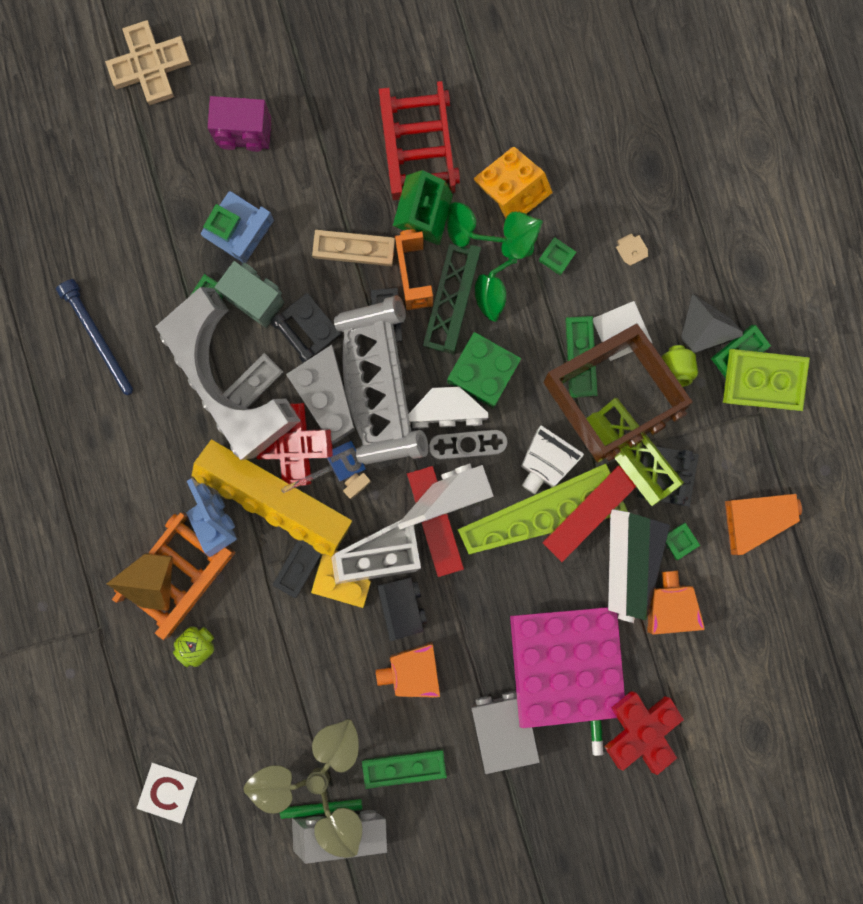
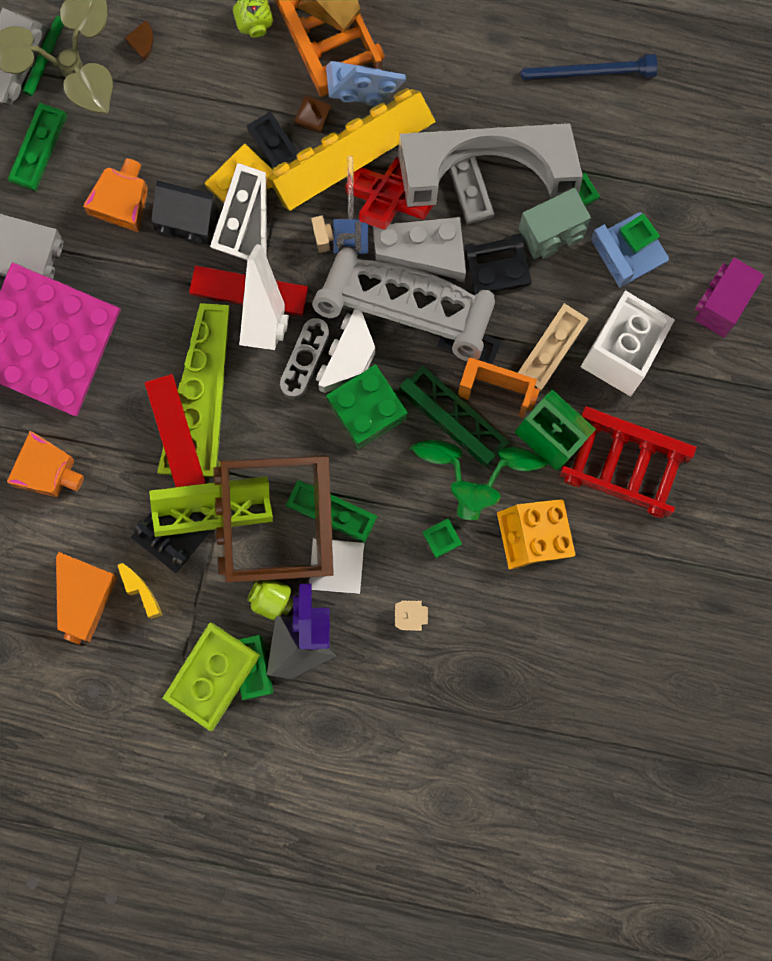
camera: 120 degrees right, 5 degrees down
white torso [521,426,584,494] -> none
slope [608,509,670,623] -> none
green plate [666,523,700,560] -> none
none -> yellow slope [117,563,163,619]
none -> reddish brown tile [125,20,154,61]
none -> dark purple bracket [293,584,330,650]
none -> reddish brown tile [294,95,332,134]
none -> white slope [581,290,675,397]

